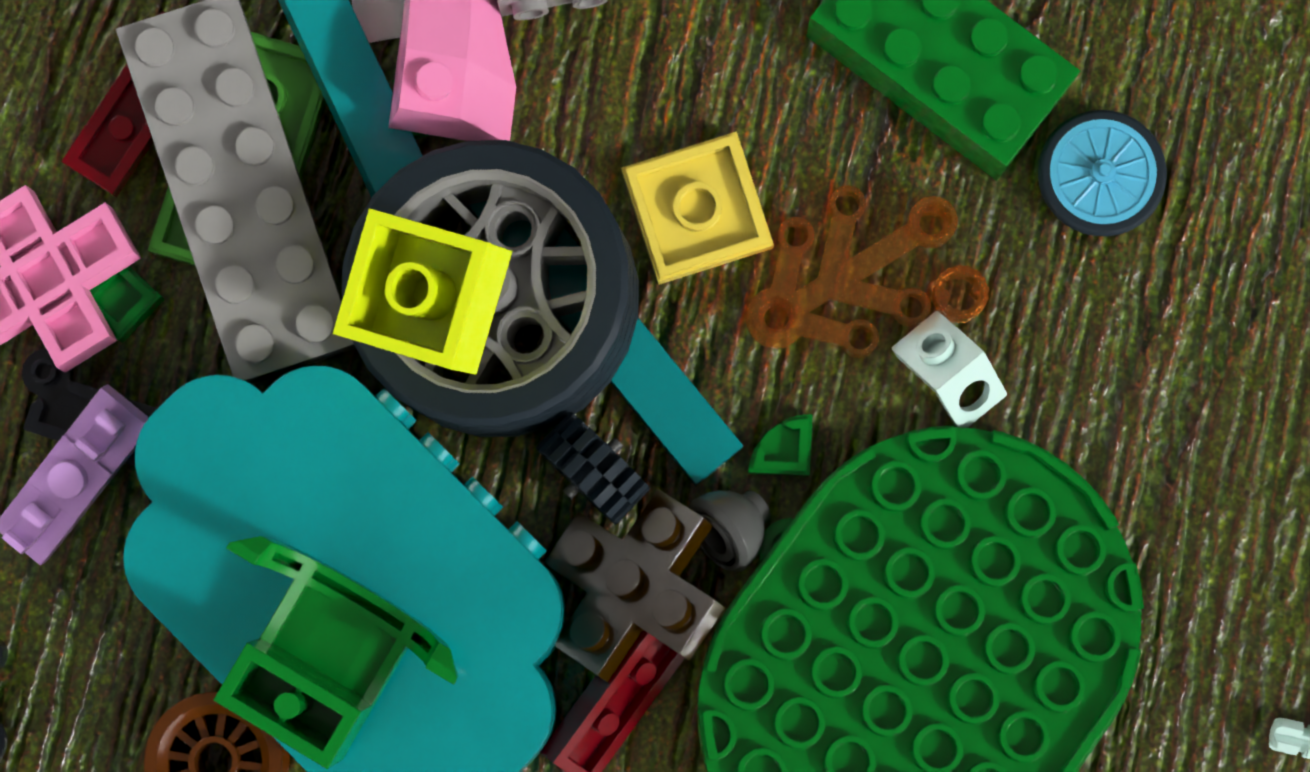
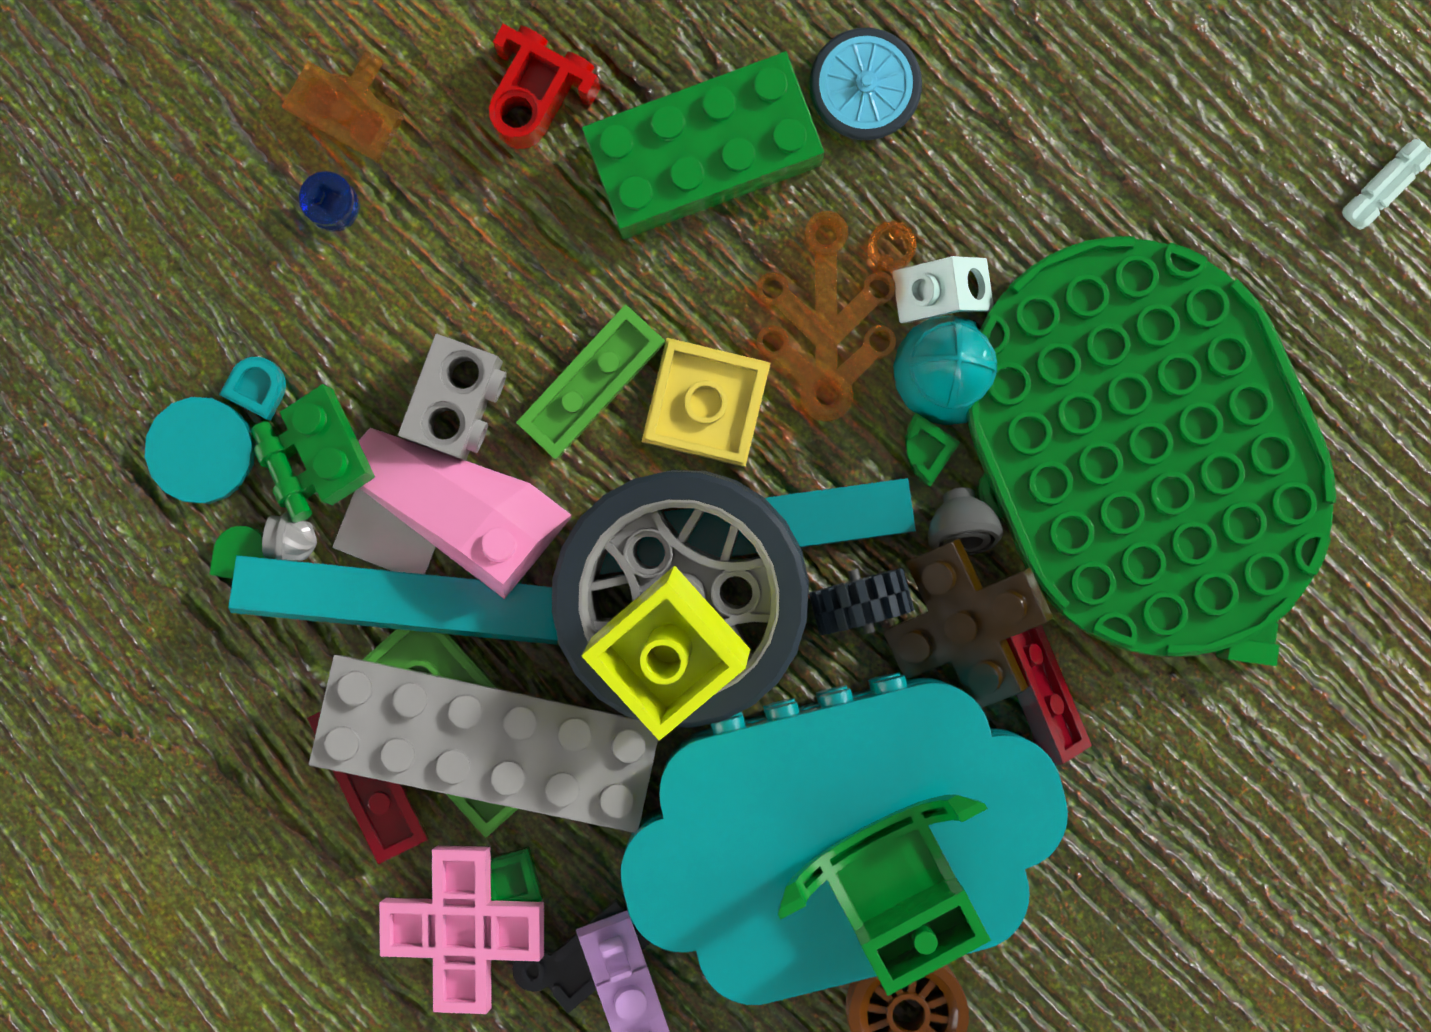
camera: 65 degrees left, 5 degrees up
none -> bright green plate [516,304,665,460]
none -> teal helmet [893,315,997,426]

